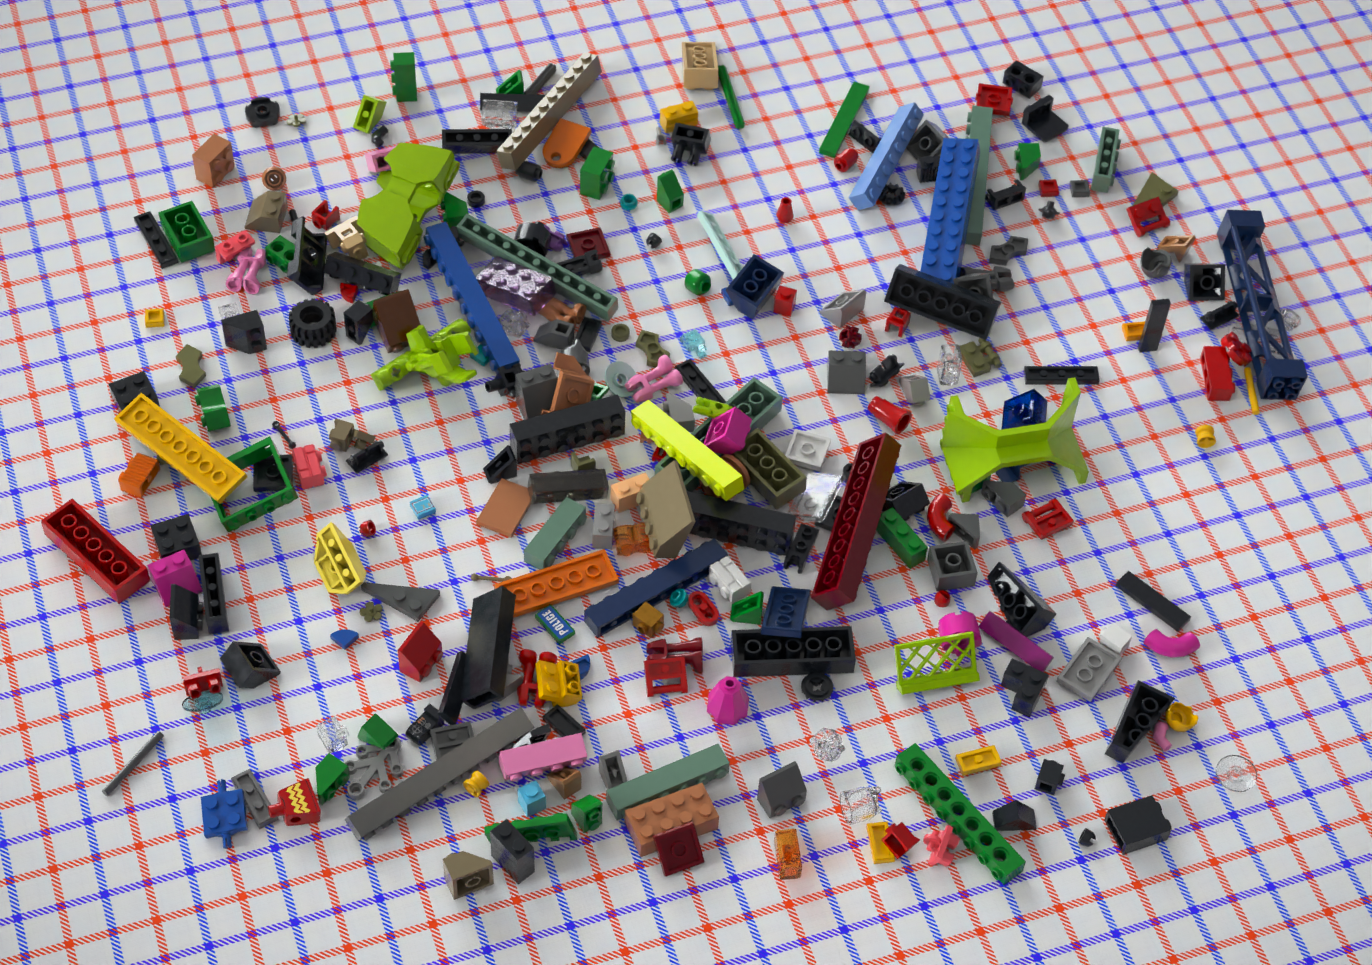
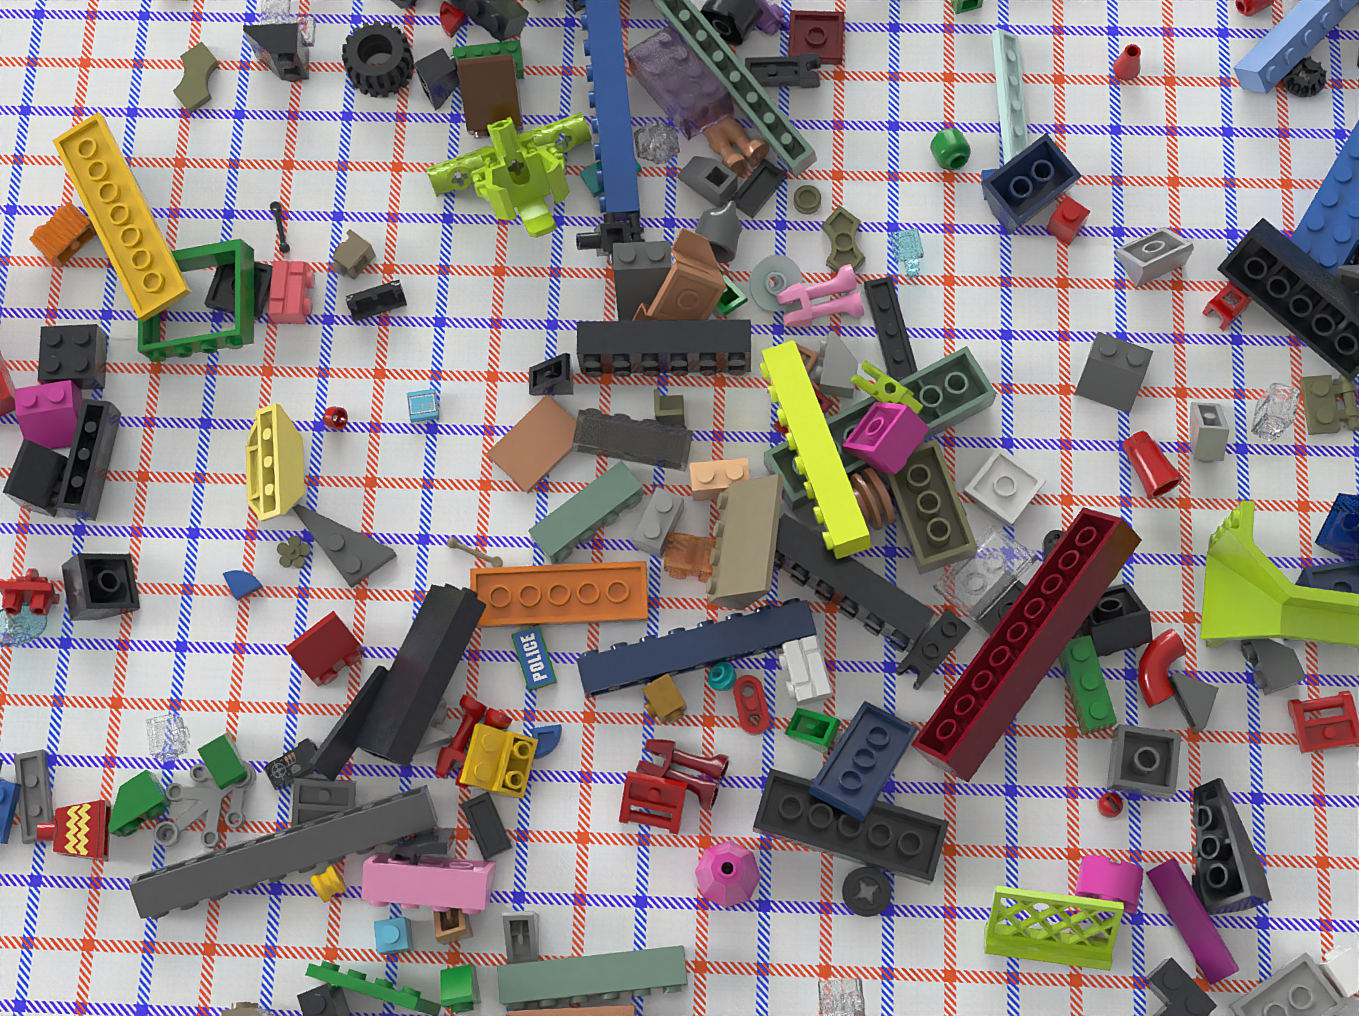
camera: 30 degrees right, 20 degrees up
black brick [108,371,160,413] -> none
green brick [194,384,231,432] -> none
dark tan tile [351,429,376,450] -> none
black hinge [646,233,662,248] -> none
dark red gear [839,326,862,349] -> none
black hinge [869,354,905,387] -> none

